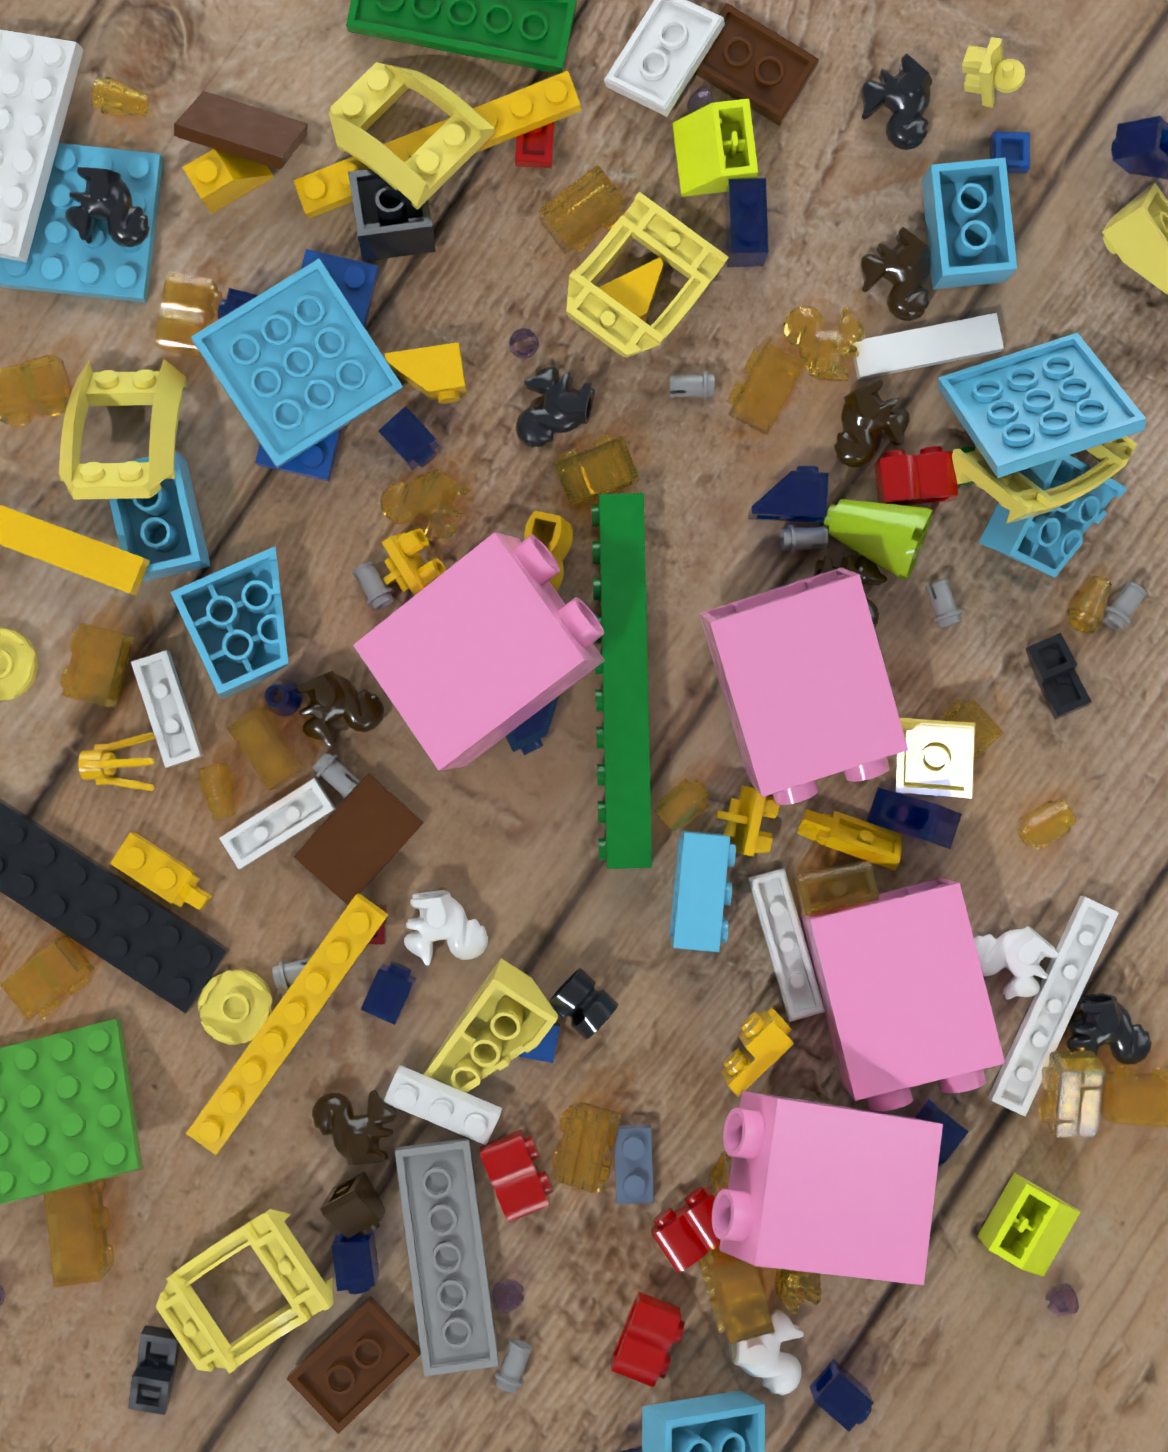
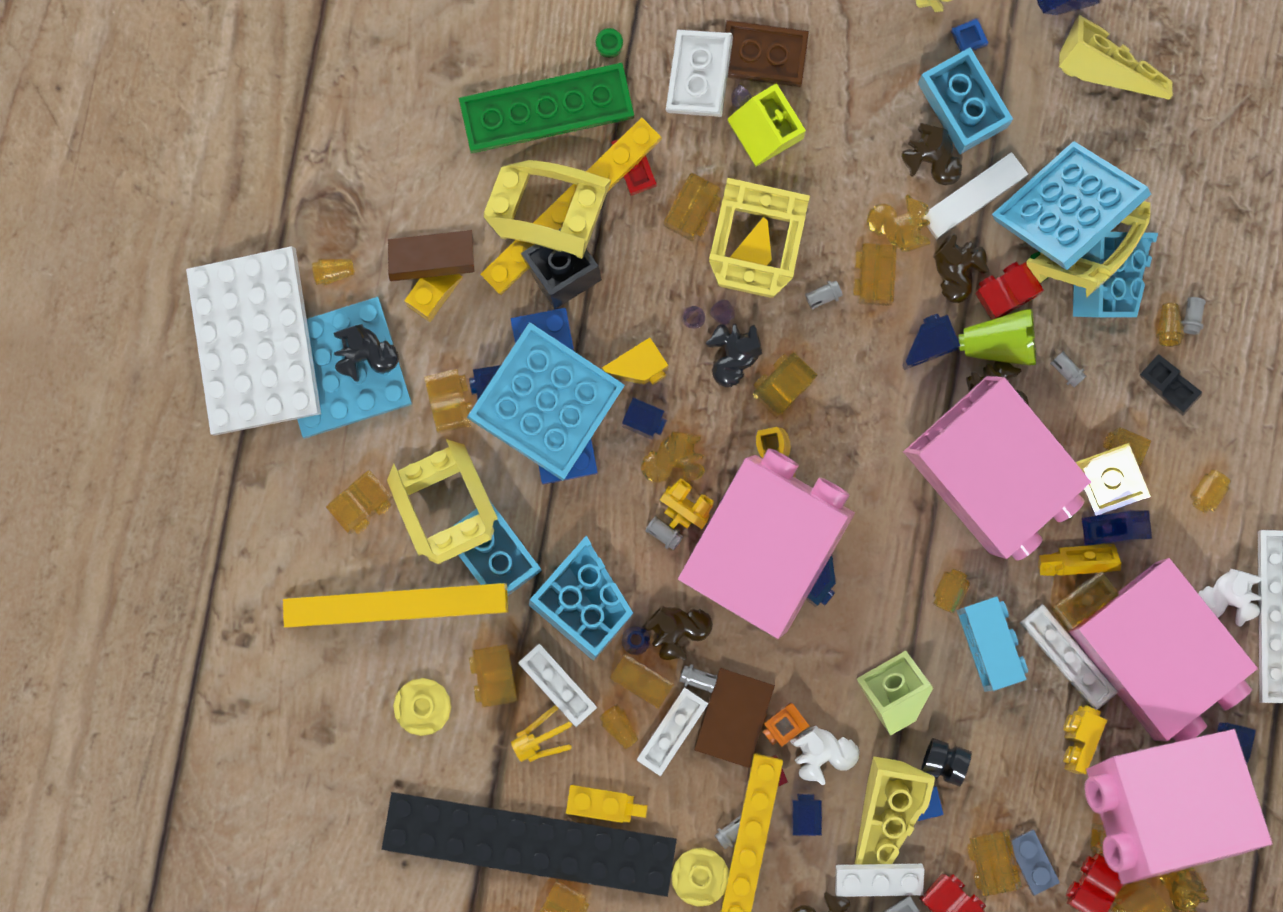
camera: 20 degrees left, 5 degrees down
green brick [591,493,652,869] -> none
yellow hips [716,785,780,857] -> none
clear blue brick [725,178,769,267] -> none
light grey pin [779,524,828,554] -> none
black animal [862,53,932,150] -> none
none -> hinge [710,300,735,325]
none -> orange window [763,703,810,747]
none -> yellowish green slope [856,651,933,735]

